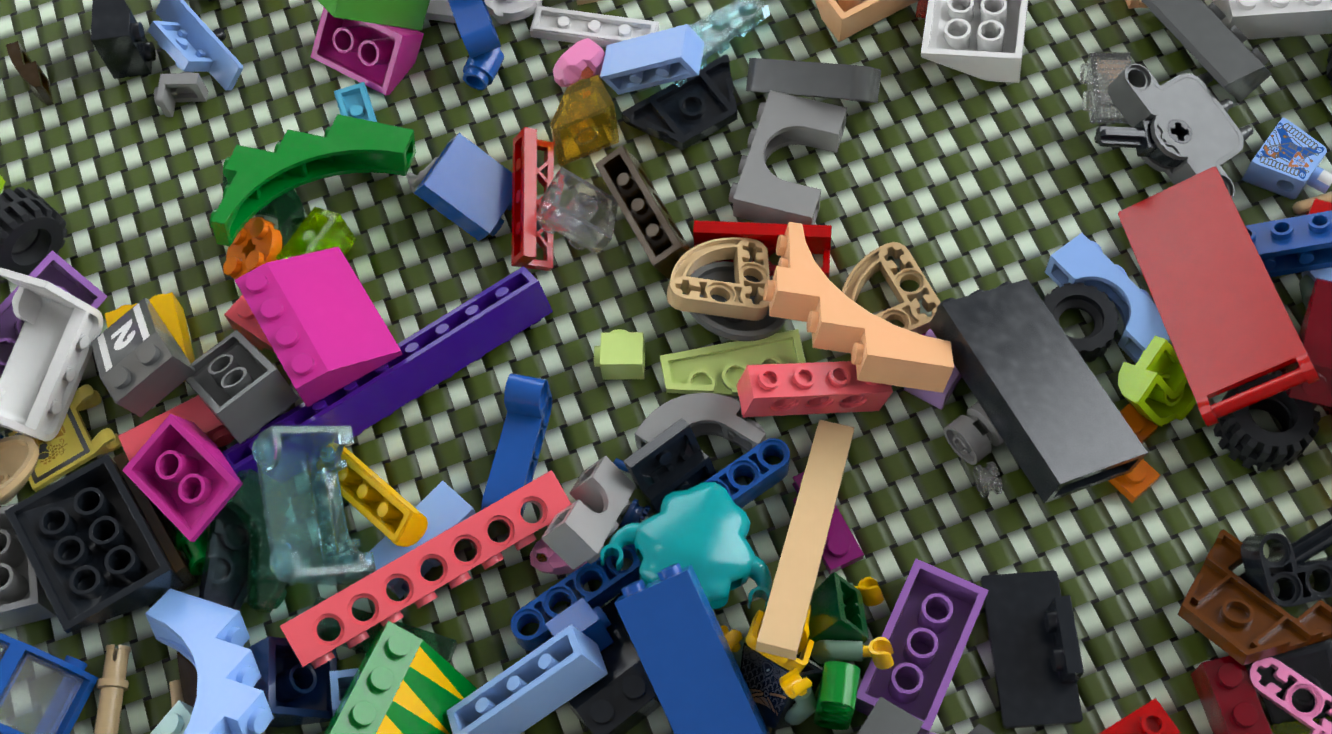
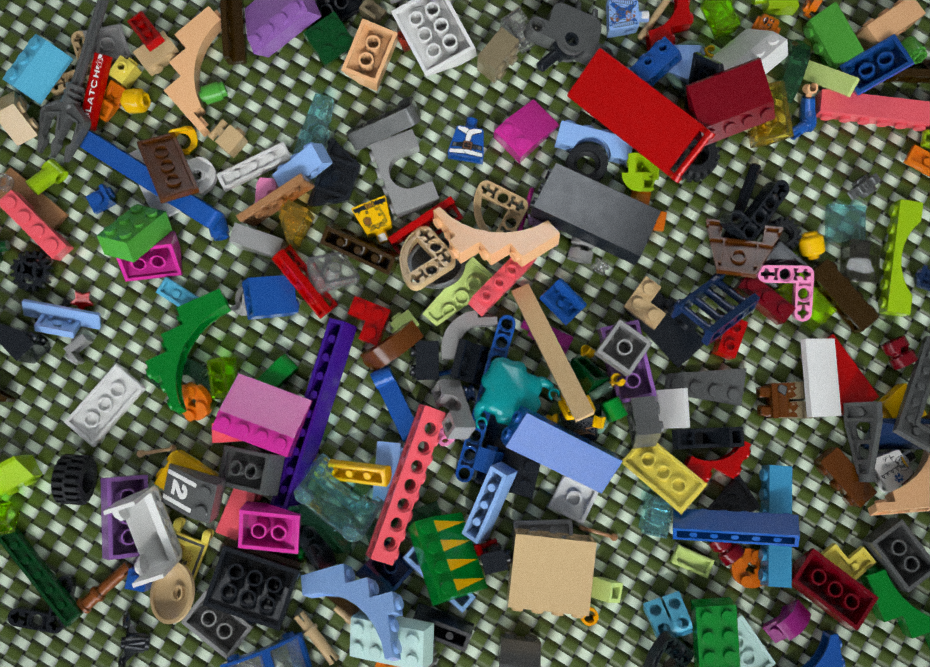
camera: 45 degrees left, 20 degrees up
none -> white tile [64,363,147,447]
none -> red piece [70,290,94,310]
none -> tan hinge [137,445,177,458]
none -> light grey slope [229,223,288,258]
none -> medium nougat tile [236,173,315,227]
none -> green beam [257,354,299,388]
none -> red brick [348,296,392,346]
none -> yellow torso [351,195,393,244]
none -> reddish brown arch [360,321,424,371]
none -> black brick [409,341,439,380]
none -> torso [448,117,484,165]
none -> dark tan brick [477,27,520,83]
none -> dark pink slope [494,99,559,164]
none -> blue bracket [539,278,587,325]
none -> light grey brick [594,319,653,377]
none -> tan plate [623,276,666,330]
none -> dark blue fence [671,273,760,346]

